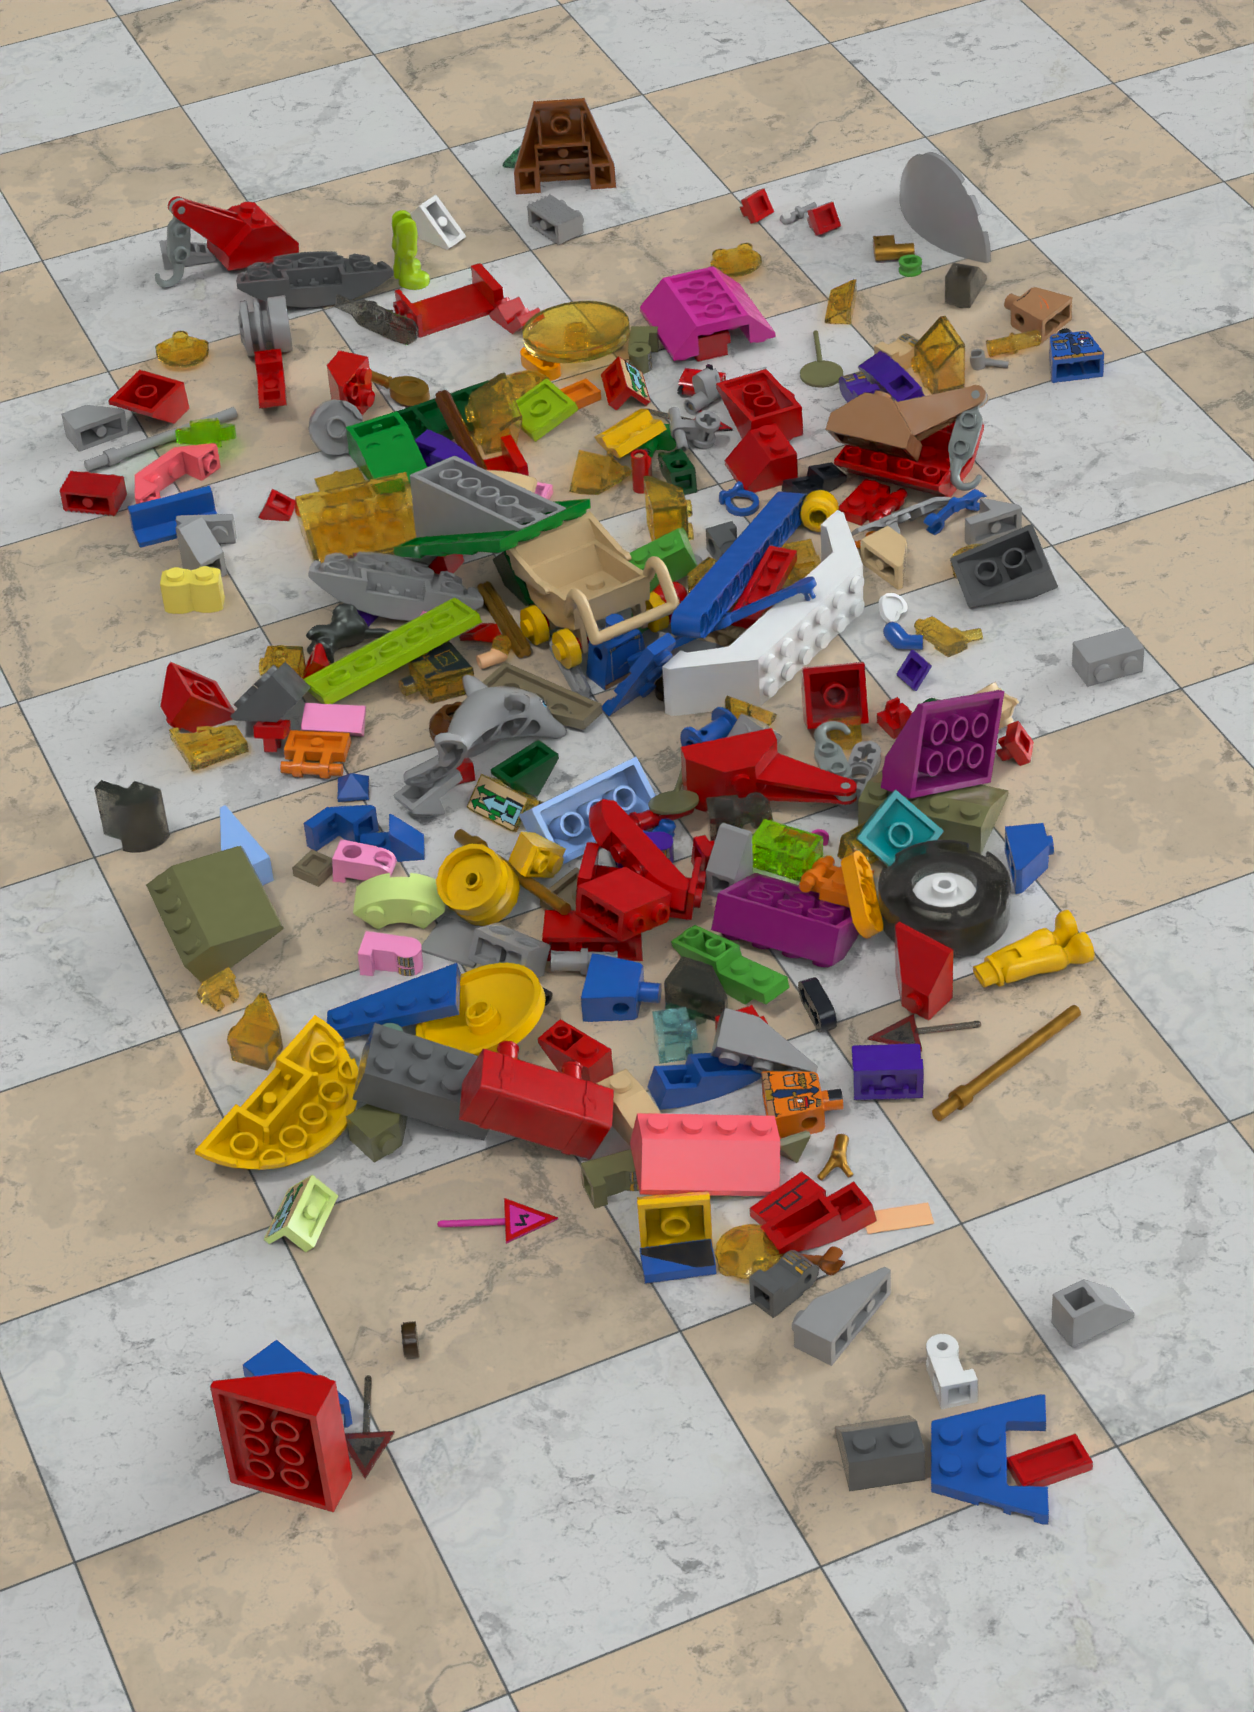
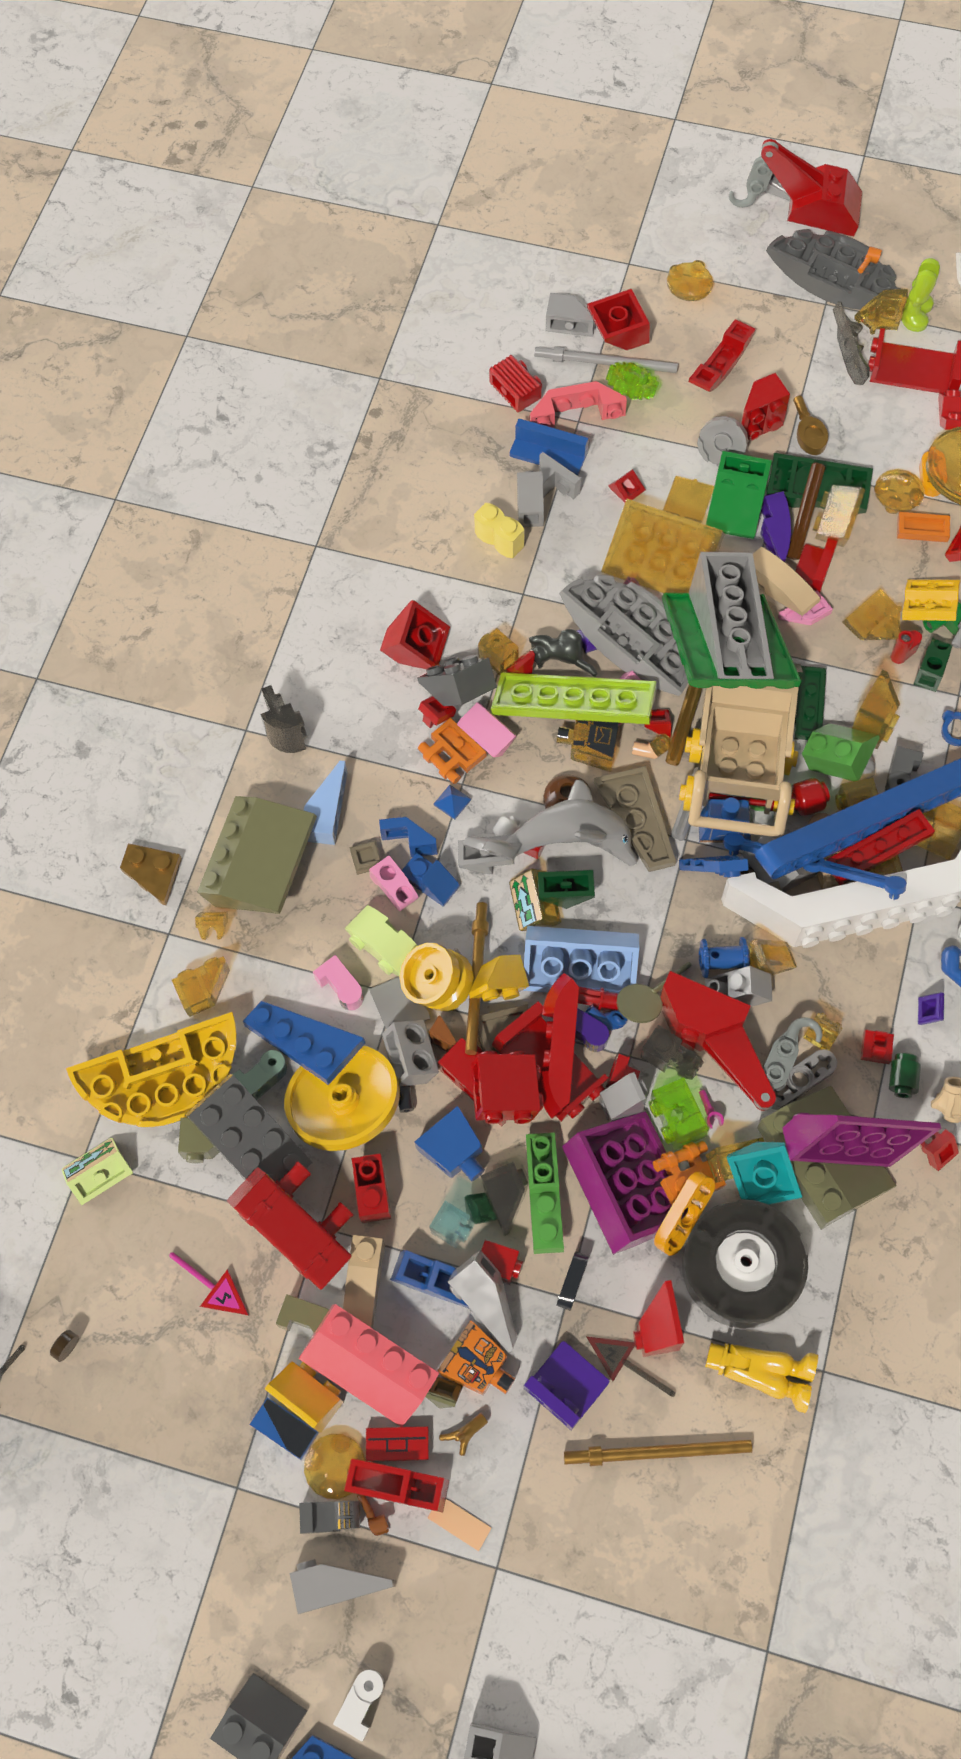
camera: 40 degrees right, 25 degrees up
clear yellow wing [169,725,249,772] -> none
light grey wheel [238,295,293,357] -> none
lime tile [508,378,579,442] -> none
light grey pin [551,948,618,974] -> none
red slope [801,662,869,729] -> none
blue slope [1004,823,1054,894] -> none
none -> pearl gold wing [120,843,182,905]
none -> dark orange slope [429,1015,456,1052]
none -> clear yellow slope [854,289,908,335]
none -> orange hand [857,246,882,274]

